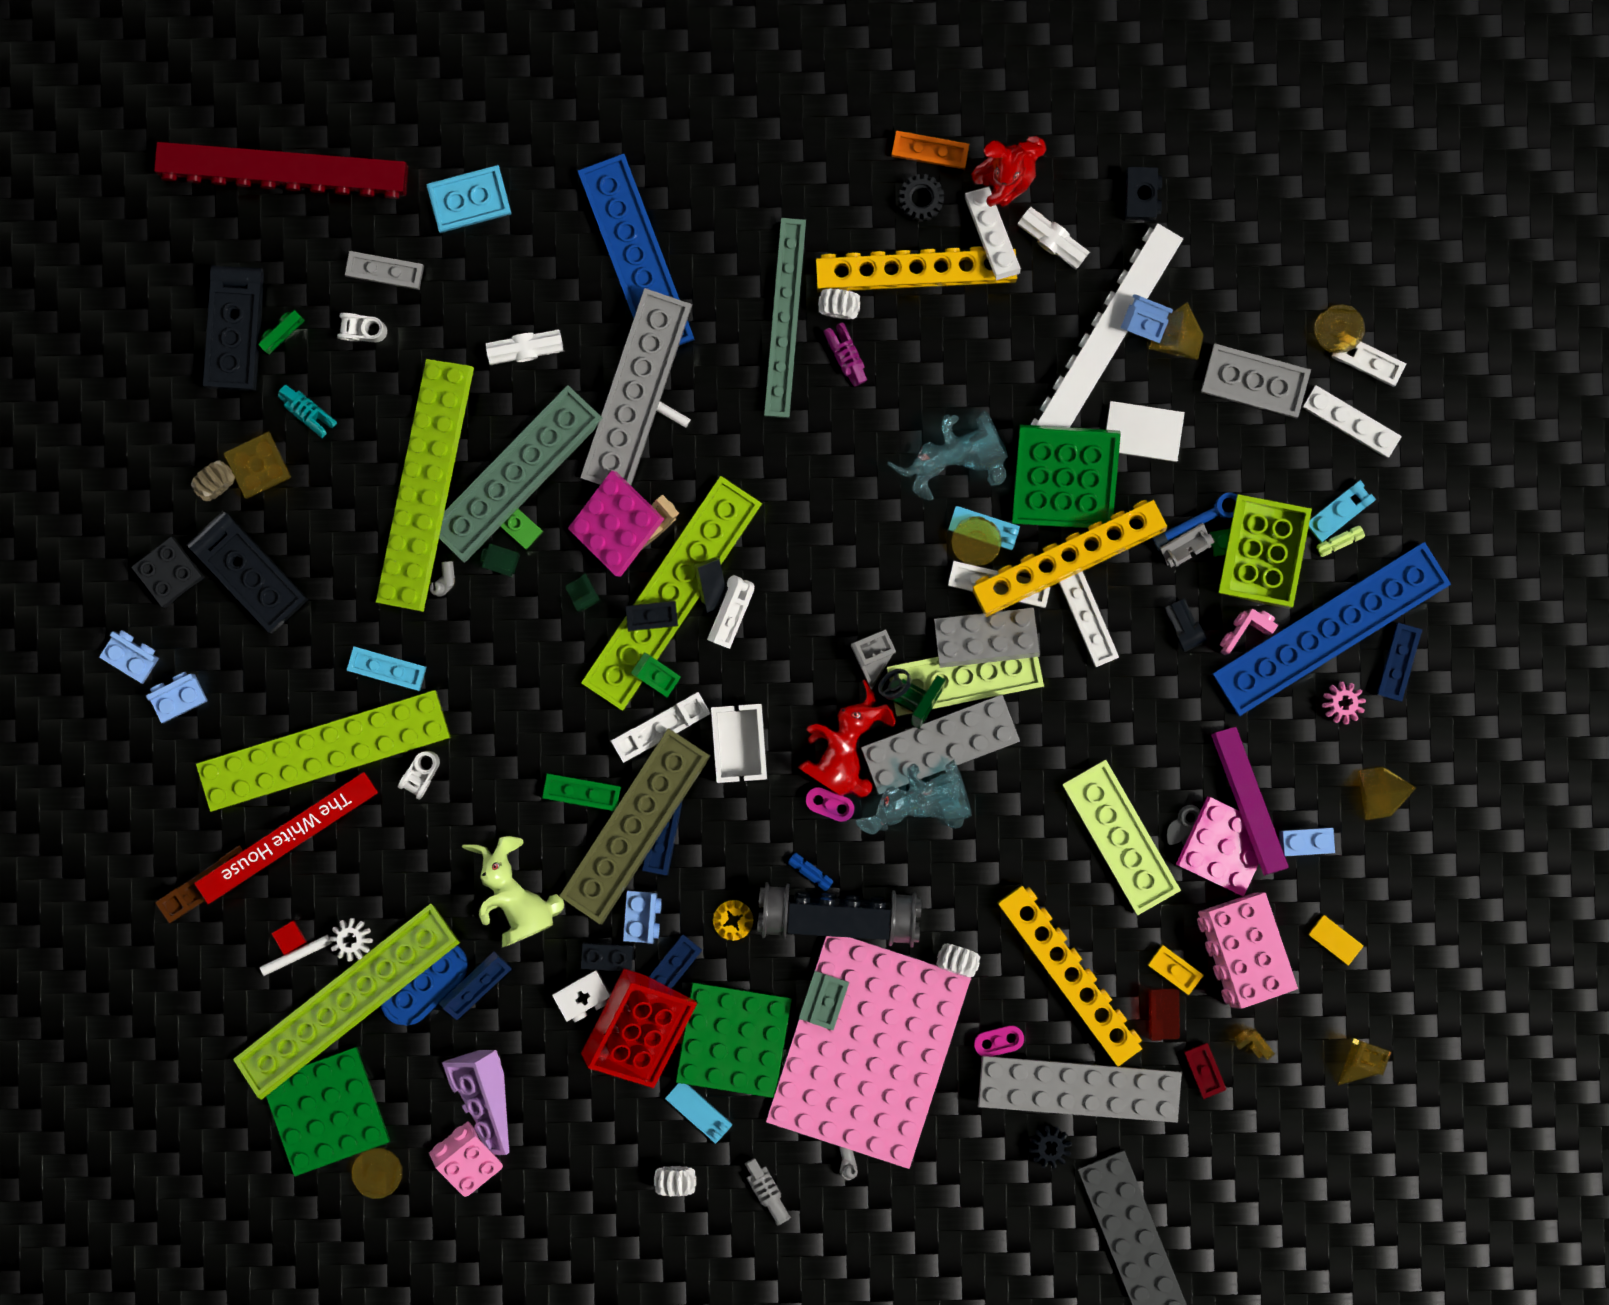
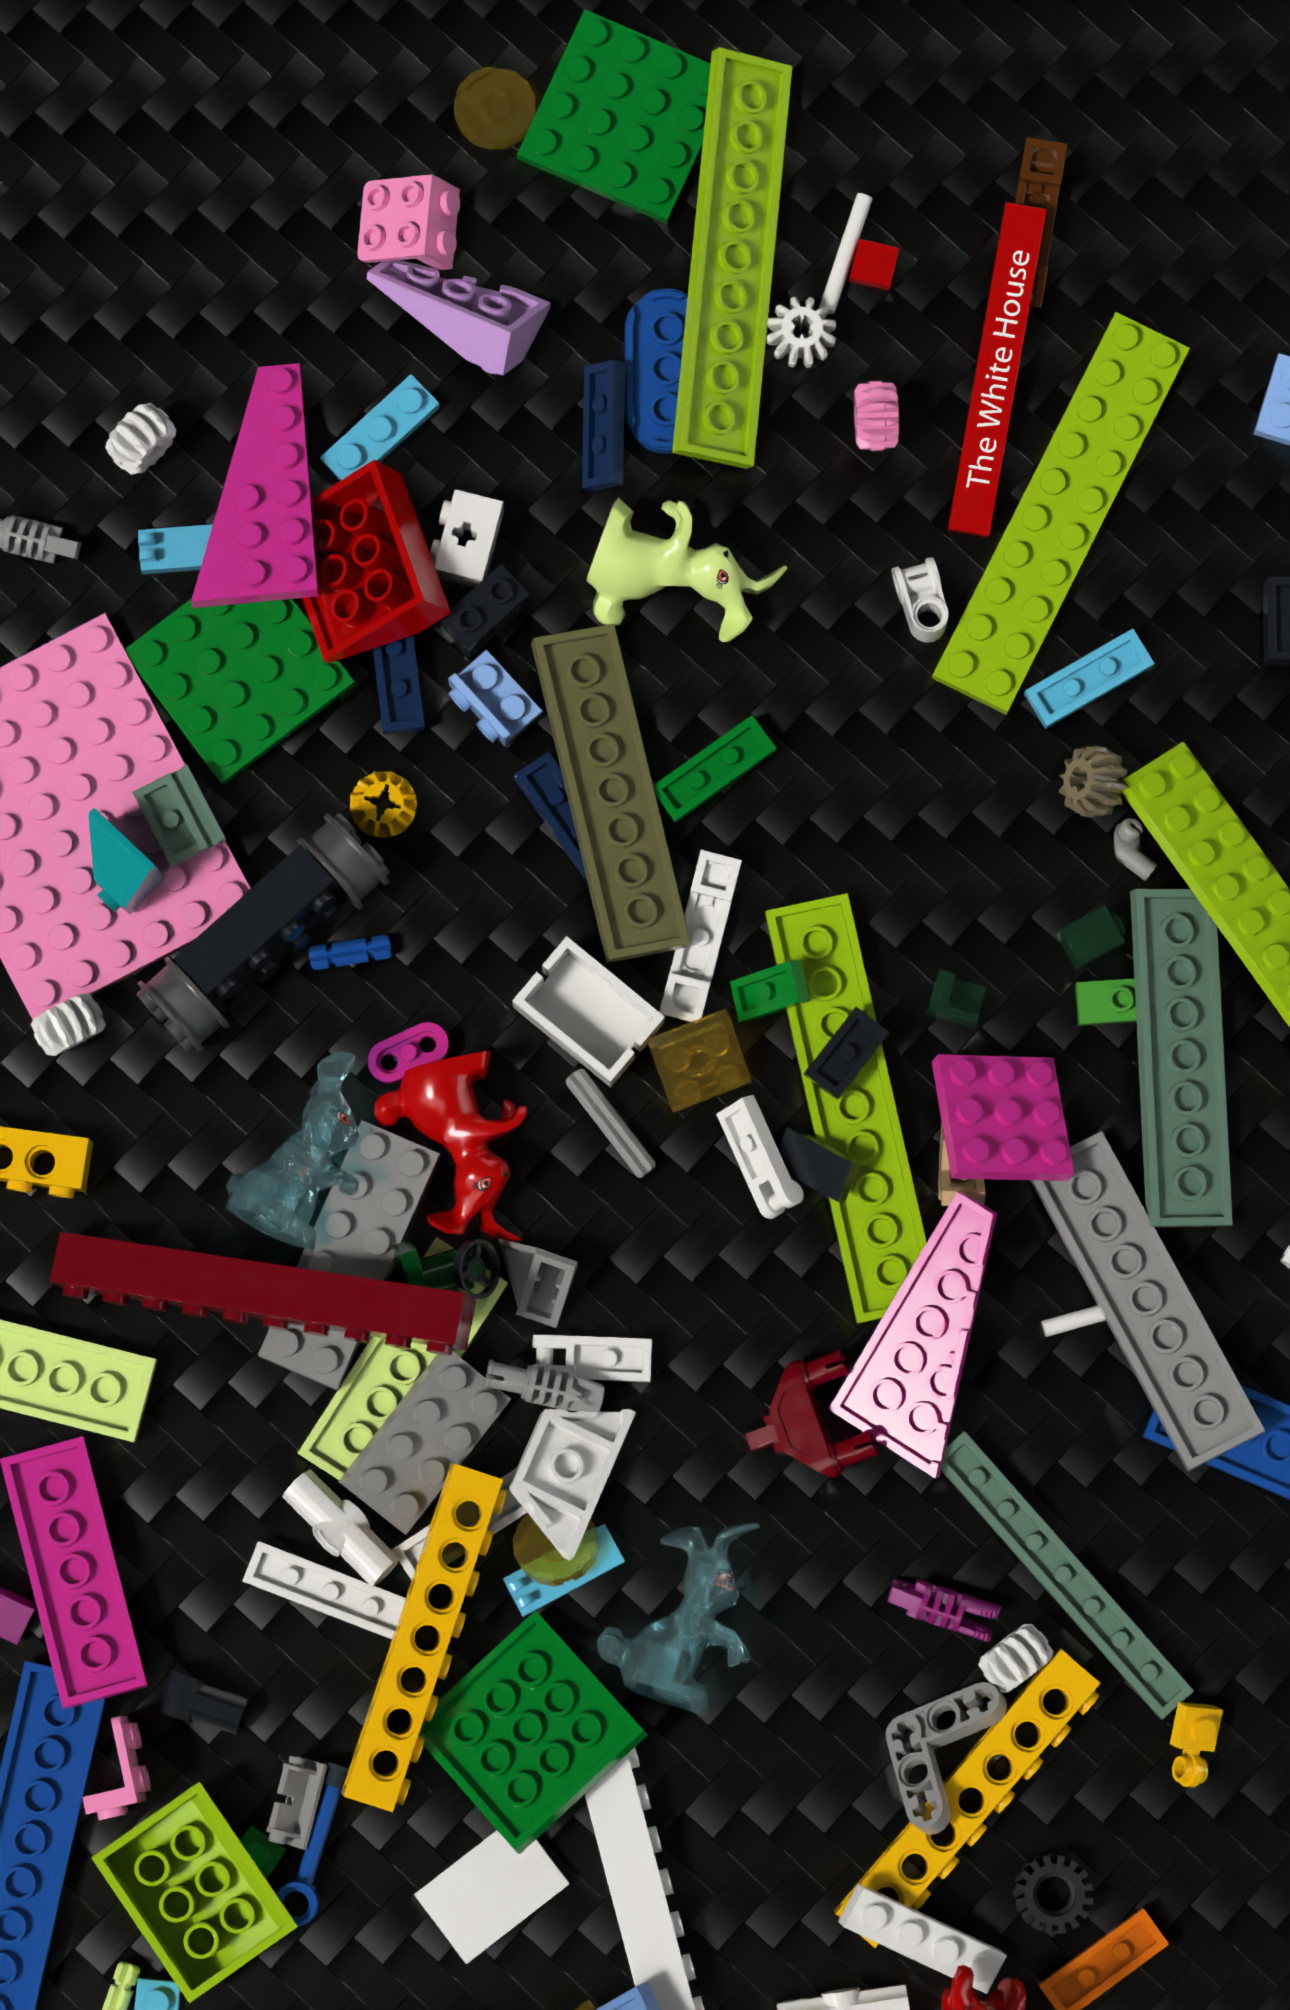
camera: 130 degrees right, 5 degrees down
none -> dark pink plate [0,1436,148,1710]
none -> dark red brick [50,1232,476,1356]
none -> teal slope [88,808,164,915]
none -> dark pink wing [191,363,319,608]
none -> white piece [283,1469,400,1587]
none -> medium azure plate [320,374,440,481]
none -> light grey hinge [484,1360,604,1412]
none -> white wing [508,1409,636,1561]
none -> white plate [531,1335,652,1382]
none -> light grey axle [566,1068,655,1178]
none -> clear yellow plate [646,1009,751,1113]
none -> dark red connector [745,1349,879,1478]
none -> wing [829,1191,997,1478]
none -> bright pink gear [854,381,899,451]
none -> light grey beam [886,1682,1007,1835]
none -> dark tan gear [1059,745,1128,818]
none -> yellow plate [1170,1702,1223,1788]

